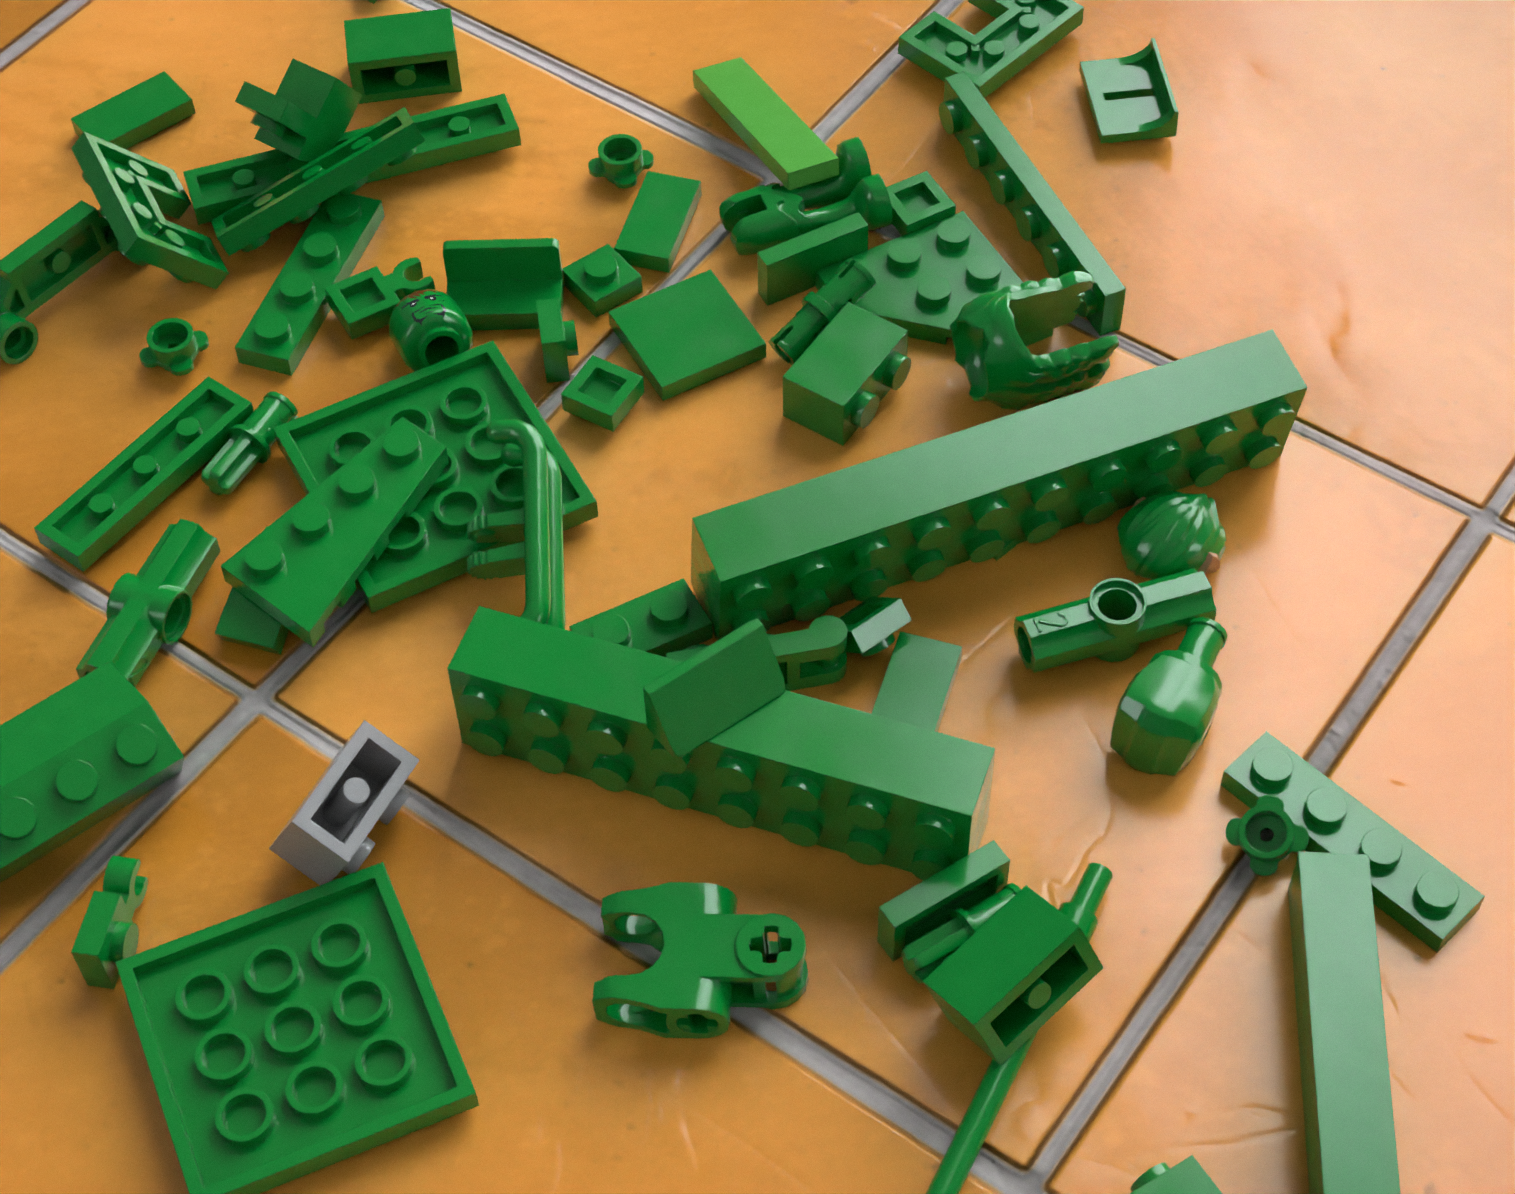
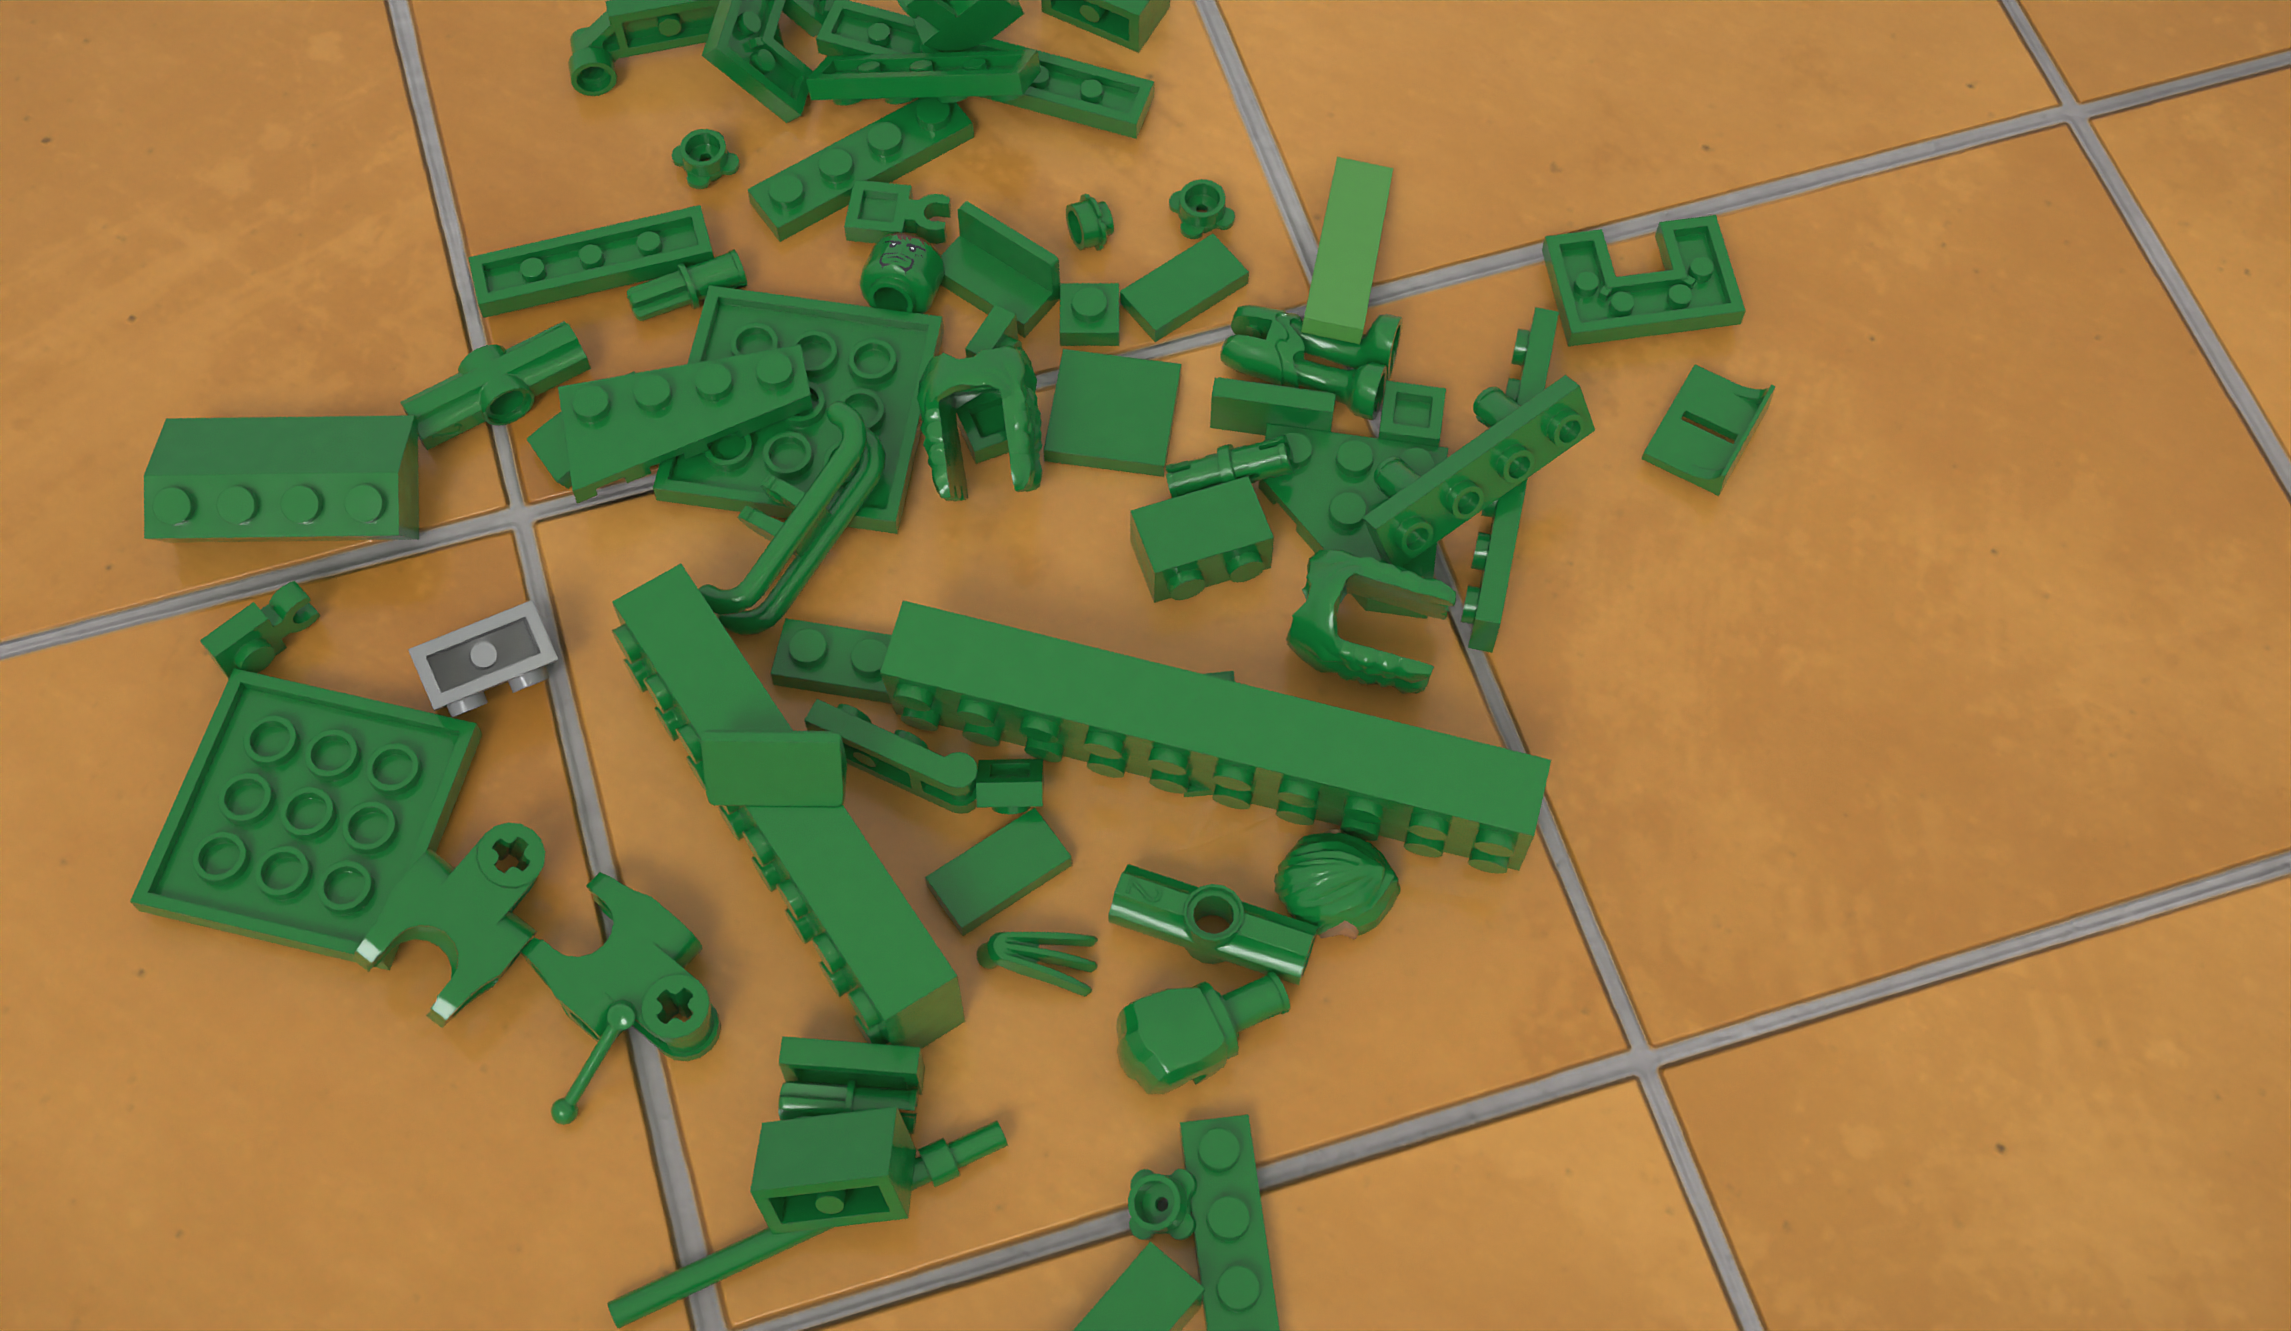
camera: 35 degrees right, 10 degrees up
none -> green piece [353,822,545,1028]
none -> green hinge [551,1000,637,1125]
none -> green piece [917,345,1042,501]
none -> green piece [977,932,1098,997]
none -> green plate [1066,194,1114,251]
none -> green plate [1362,375,1595,567]

